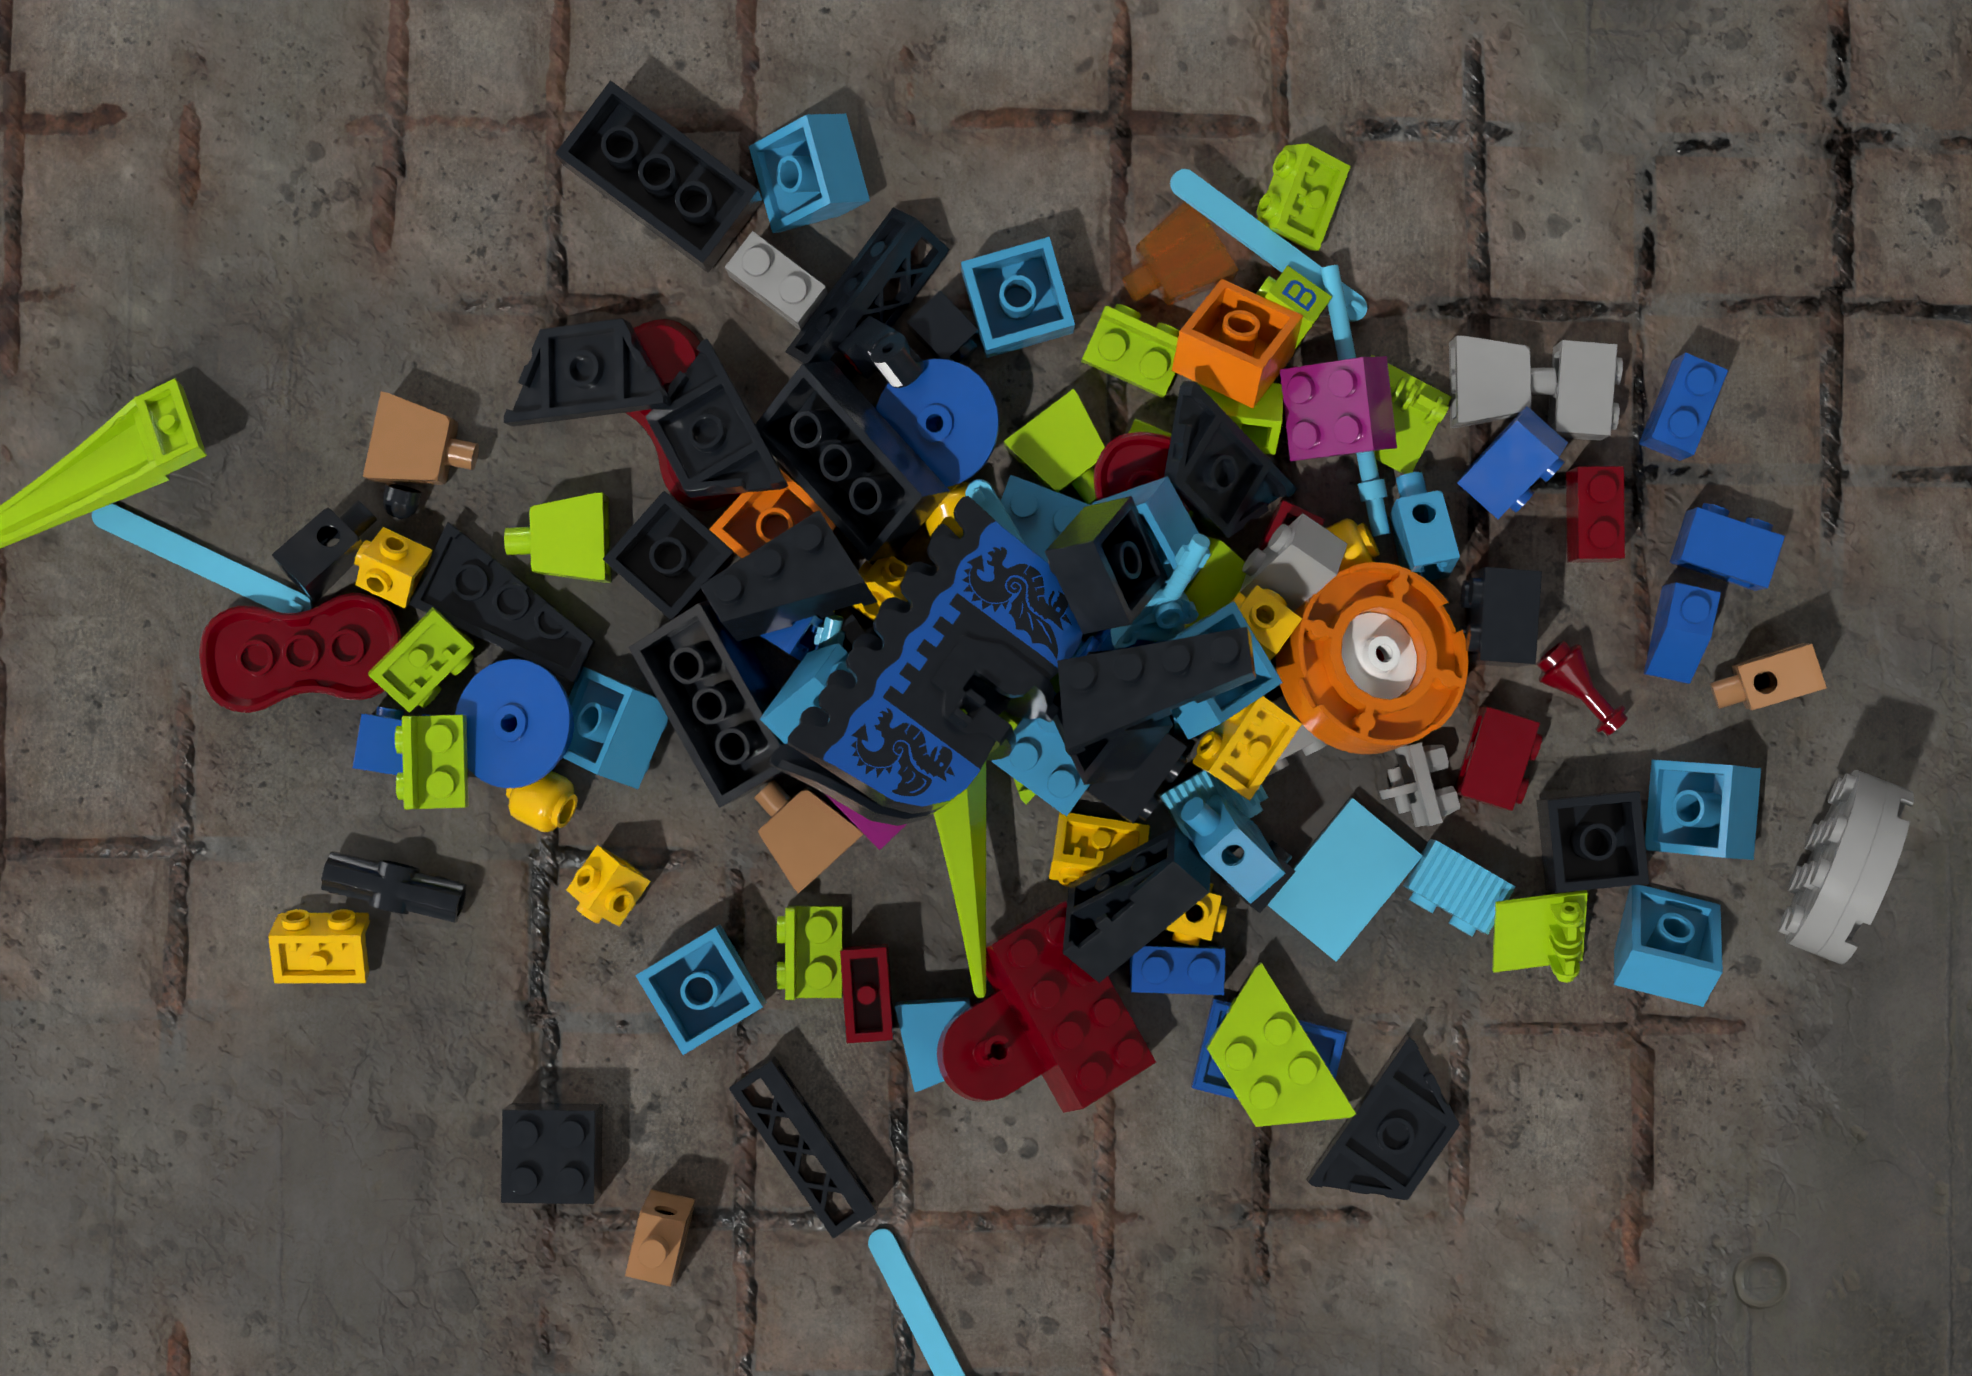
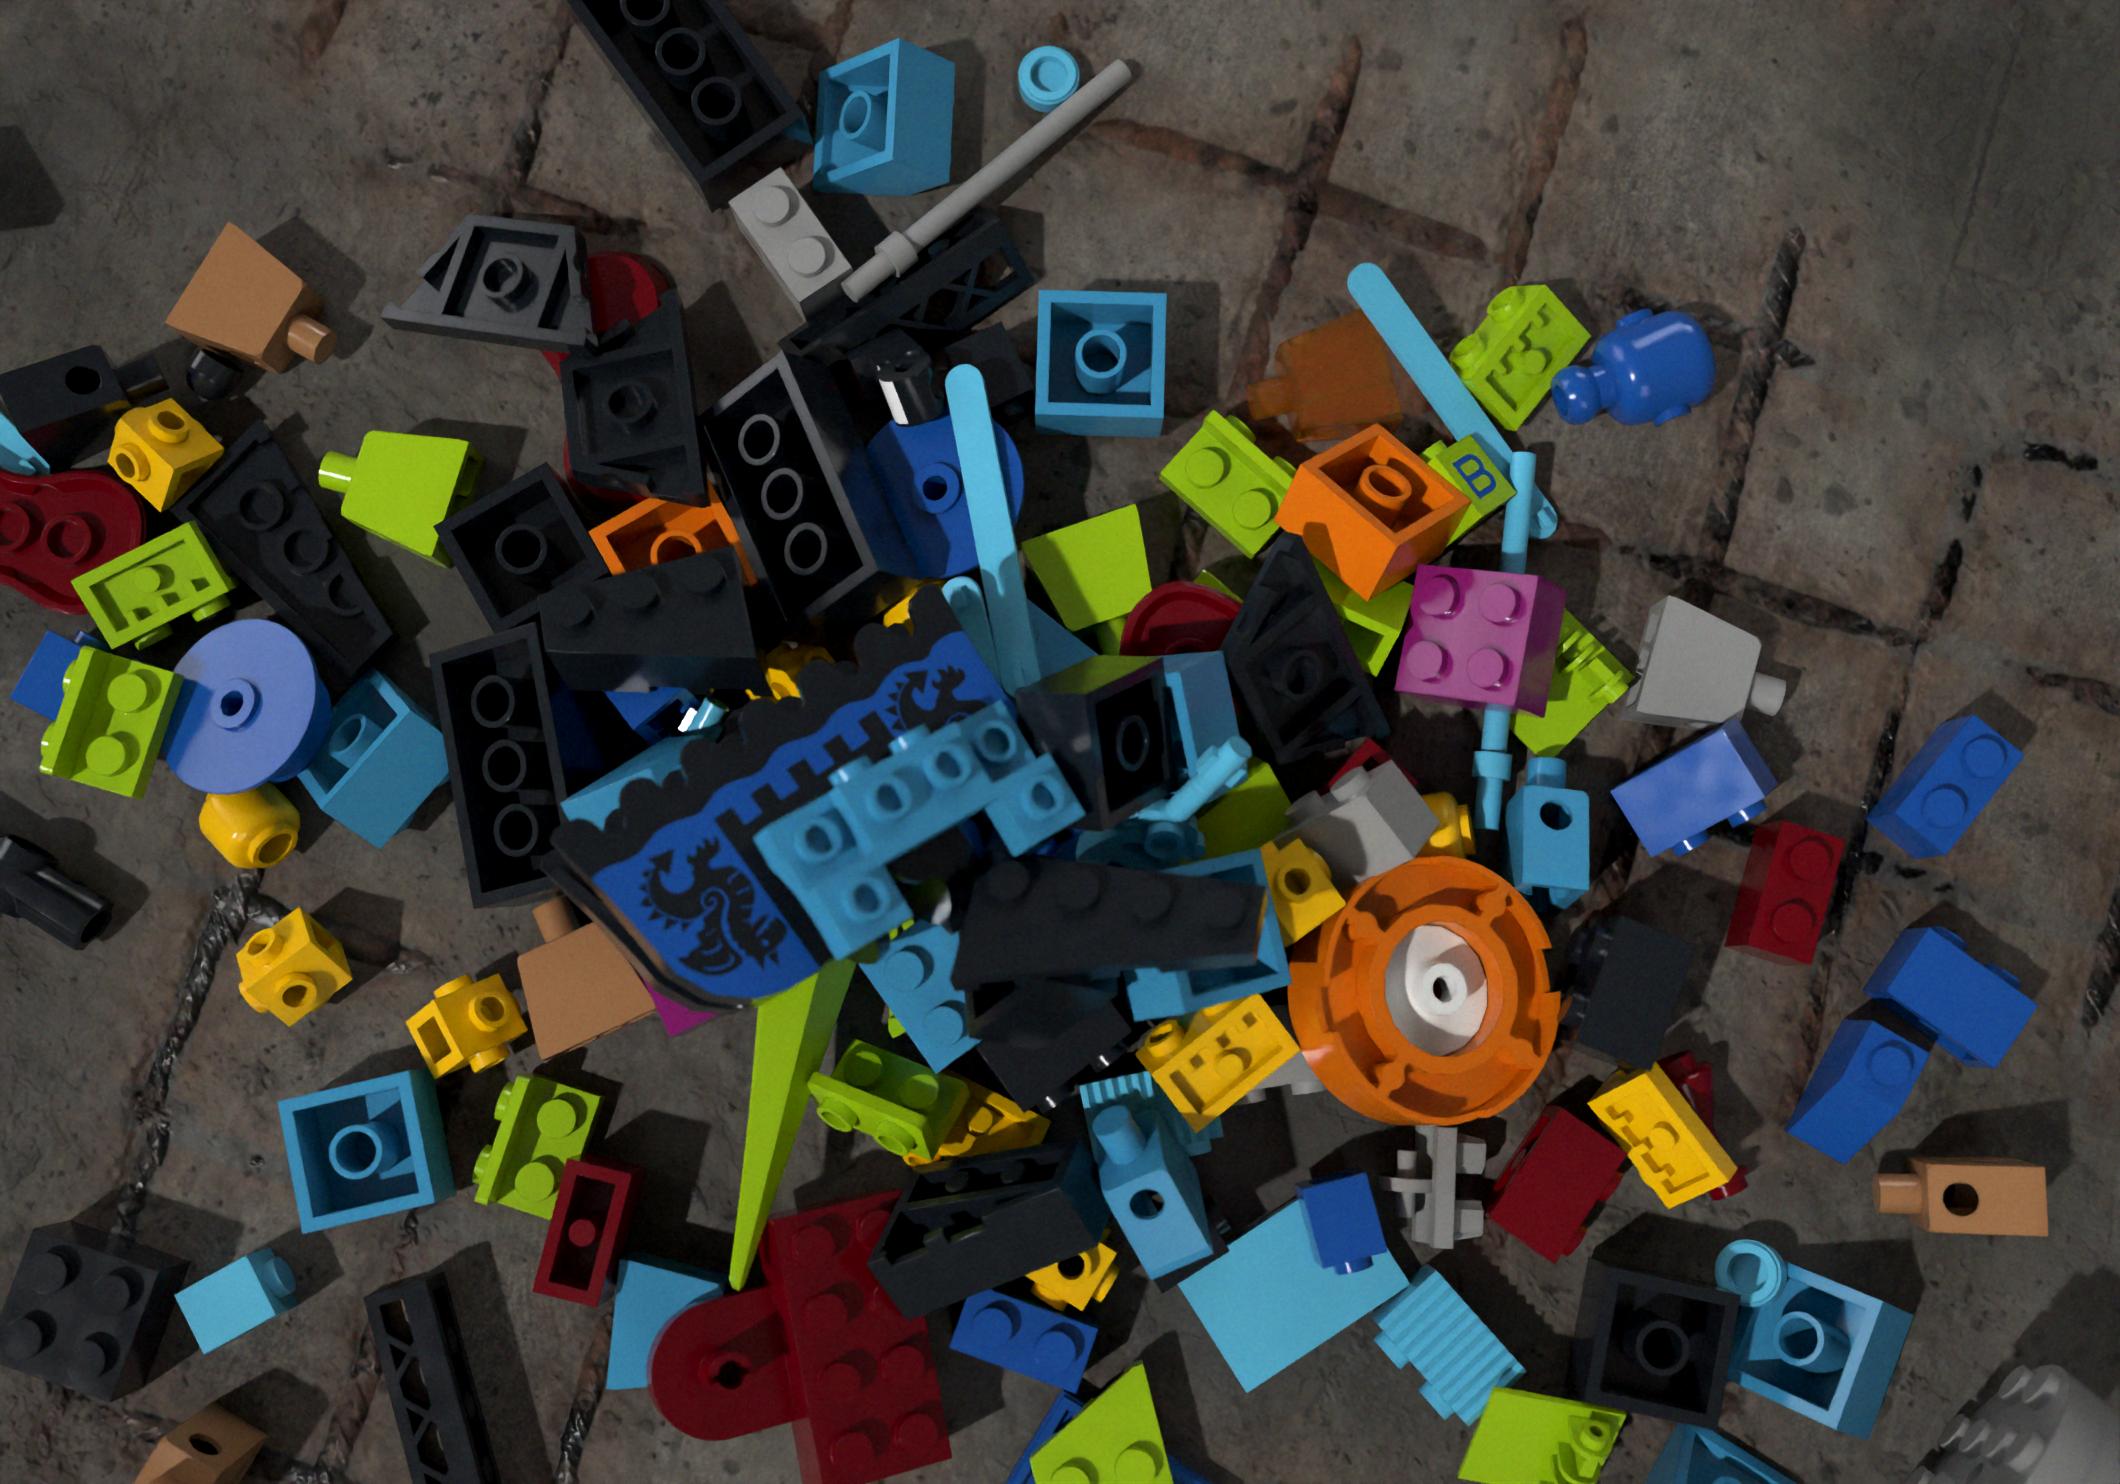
camera: 20 degrees right, 5 degrees down
light grey brick [1547,340,1623,441] -> none
none -> medium azure brick [174,1247,299,1355]
none -> yellow brick [406,973,528,1080]
none -> dark azure bracket [753,700,1086,962]
none -> lime bracket [807,1038,970,1161]
none -> light grey bar [841,59,1132,303]
none -> medium azure piece [945,364,1042,698]
none -> medium azure tile [1018,46,1079,113]
none -> blue brick [1294,1167,1388,1275]
none -> blue piece [1551,308,1716,428]
none -> yellow bracket [1587,1061,1738,1209]
none -> medium azure tile [1715,1239,1787,1308]

